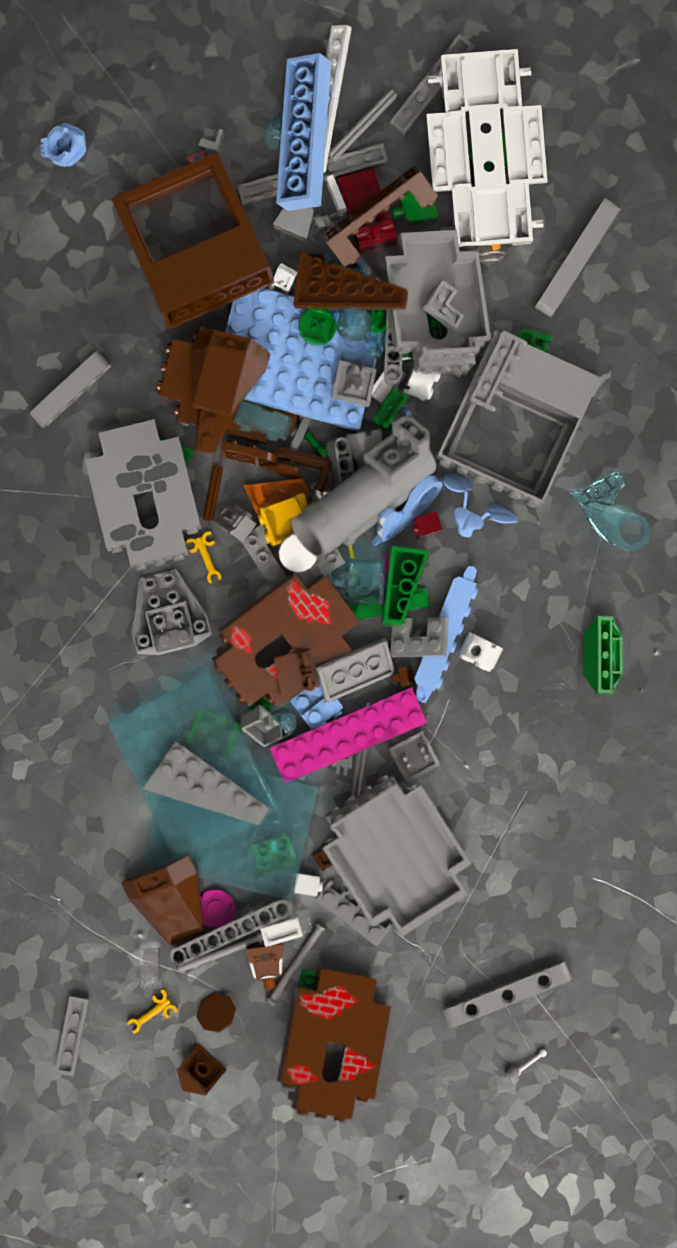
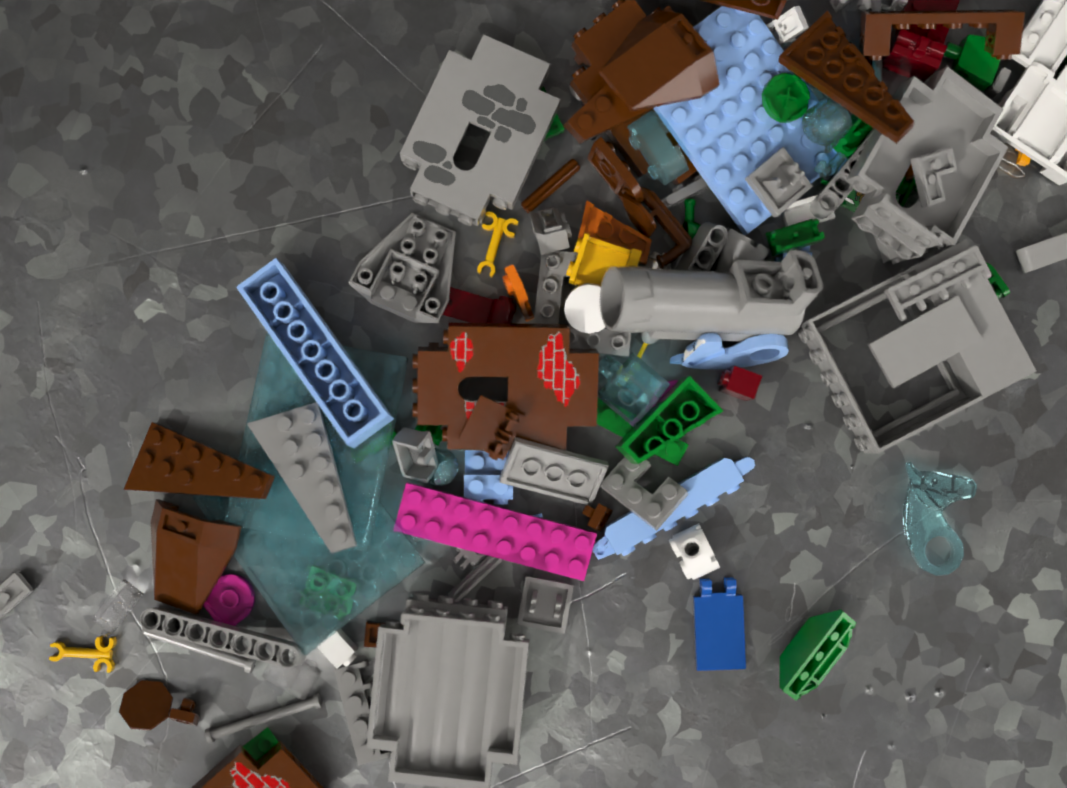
camera: 40 degrees right, 0 degrees up
reddish brown slope [177,1044,226,1096] -> none
torso [246,943,283,989] -> none
white tile [260,917,303,947] -> none
white brick [403,365,441,402] -> none
light blue plant [441,473,518,537] -> none
none -> reddish brown wing [123,422,275,499]
none -> reddish brown tile [169,698,200,726]
none -> light blue brick [236,258,394,448]
none -> dark red door [443,287,517,323]
none -> orange wing [502,264,534,322]
none -> blue tile [693,577,746,671]
none -> light grey tile [868,295,983,388]
none -> light grey tile [985,67,1012,99]

